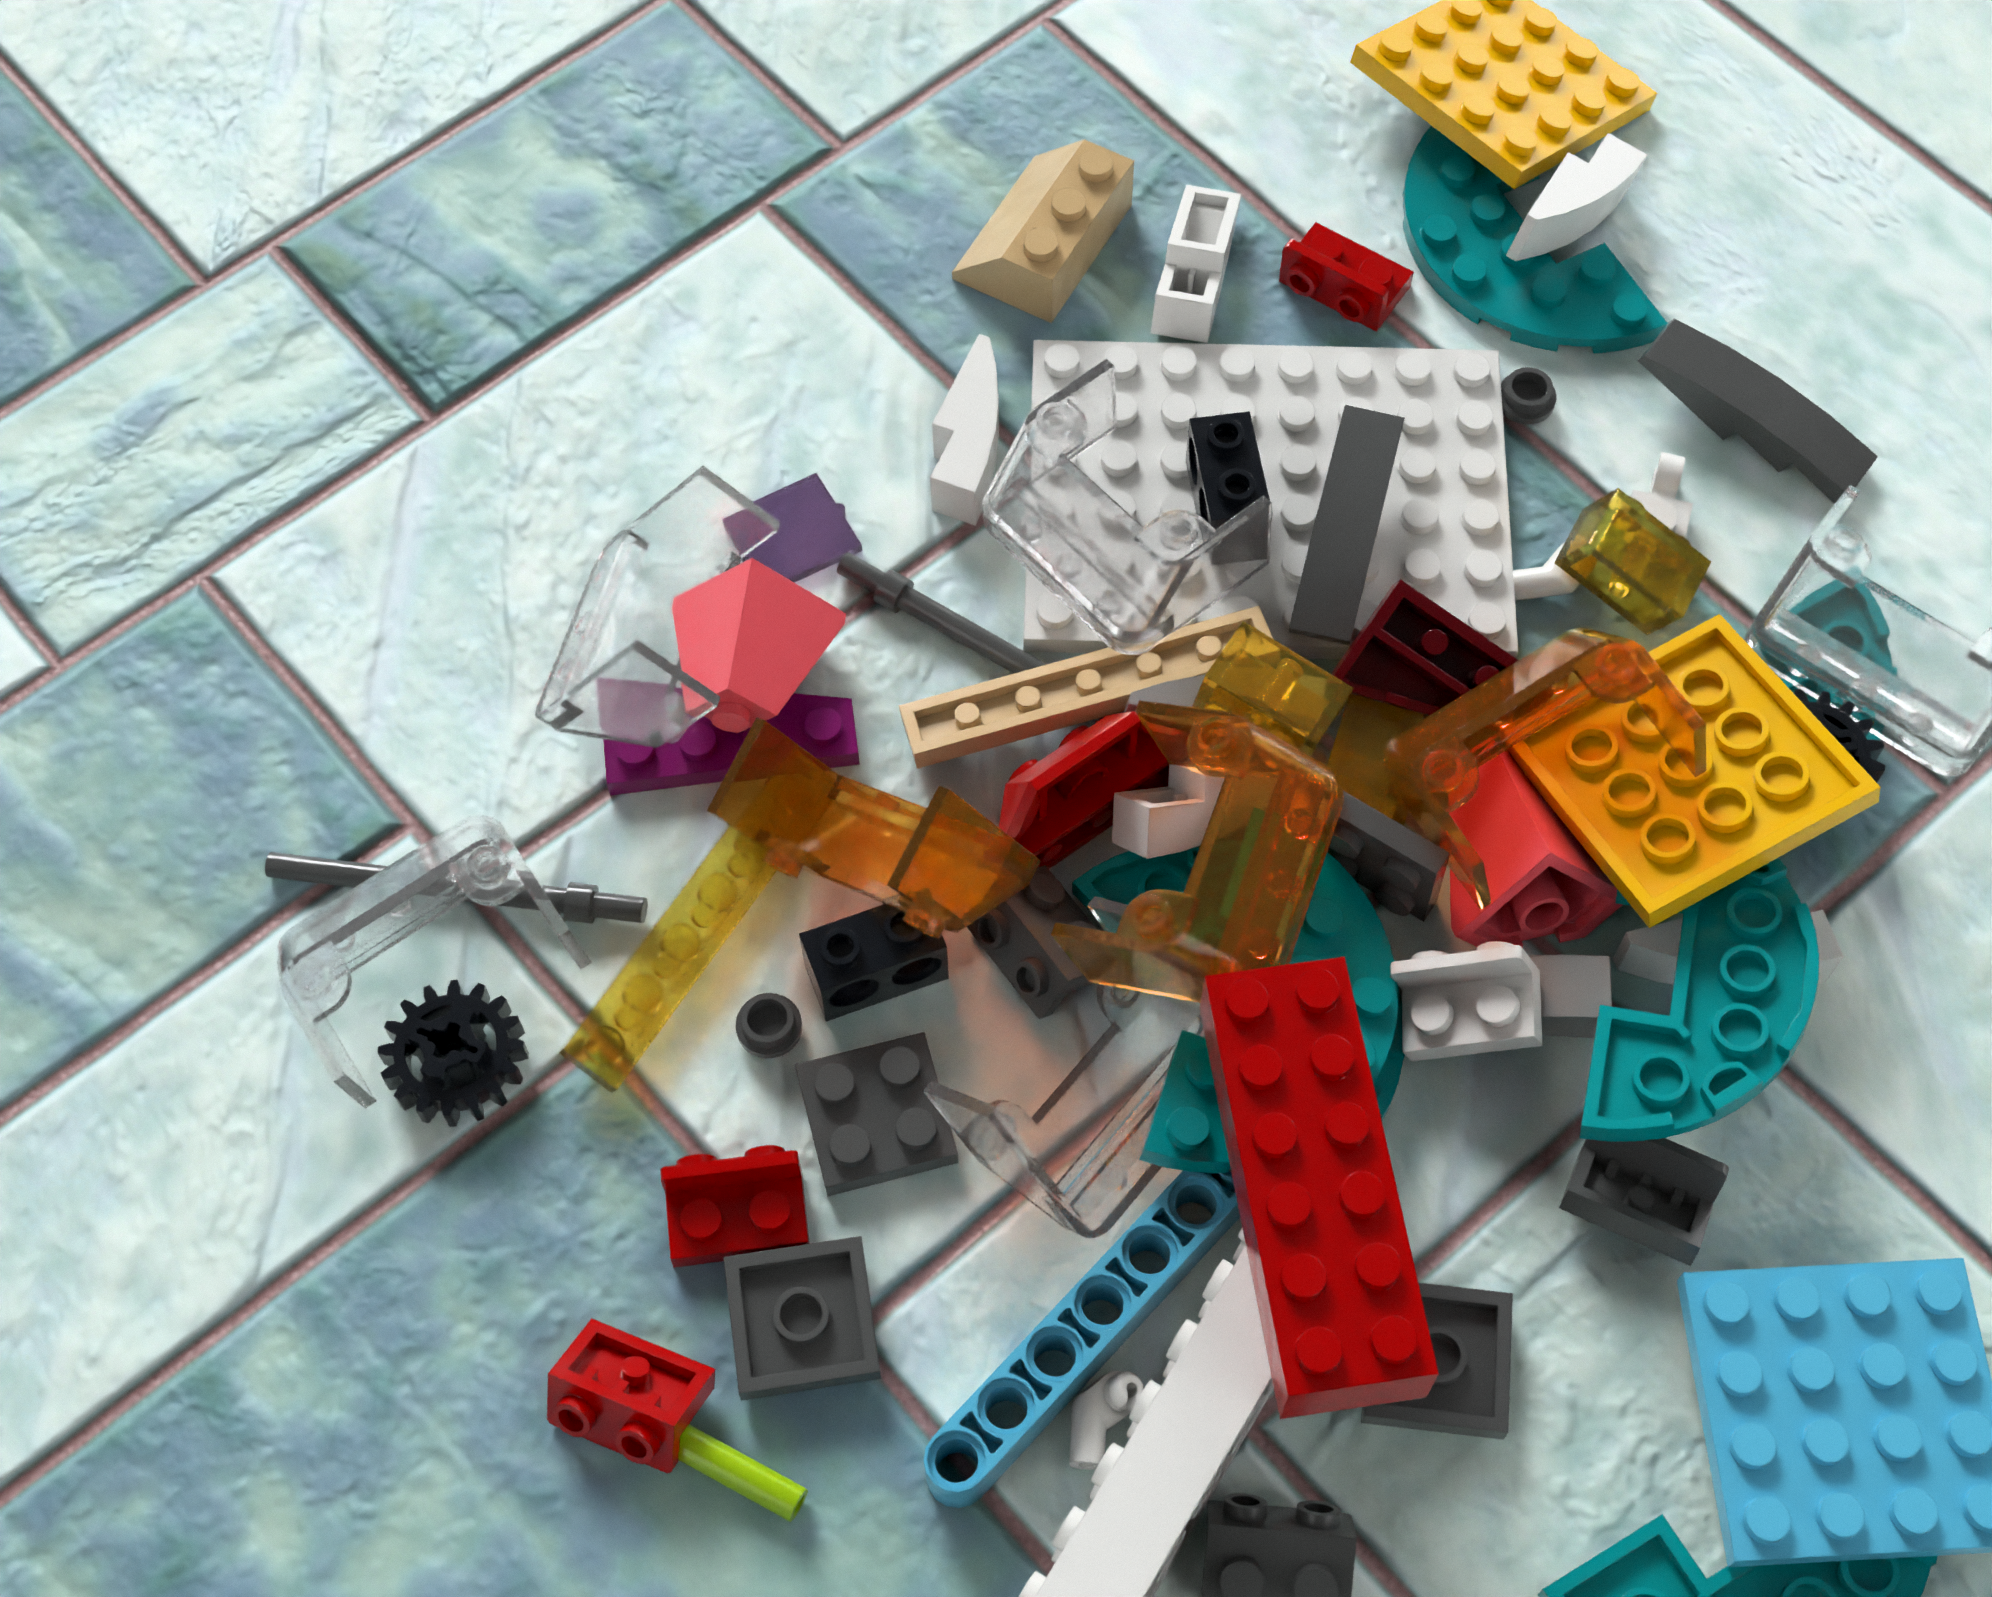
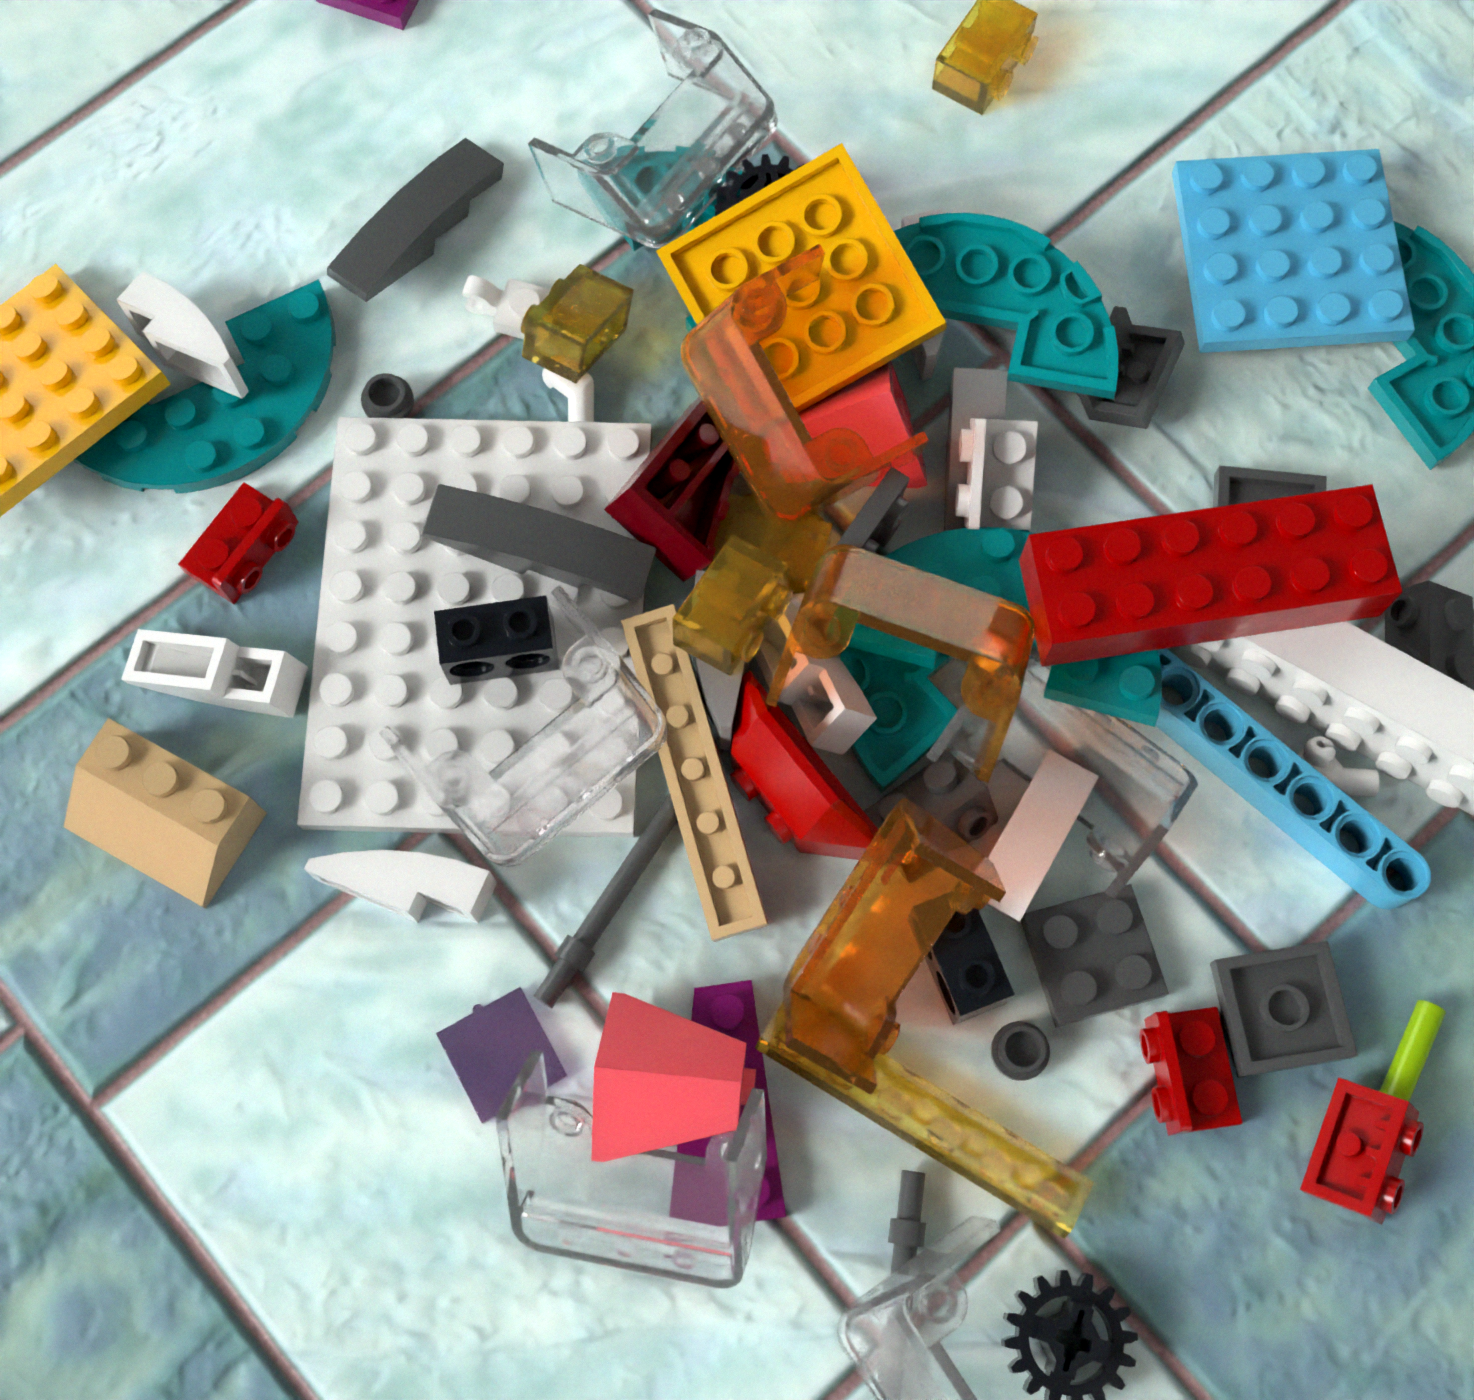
camera: 90 degrees left, 10 degrees up
none -> white slope [970,749,1099,923]

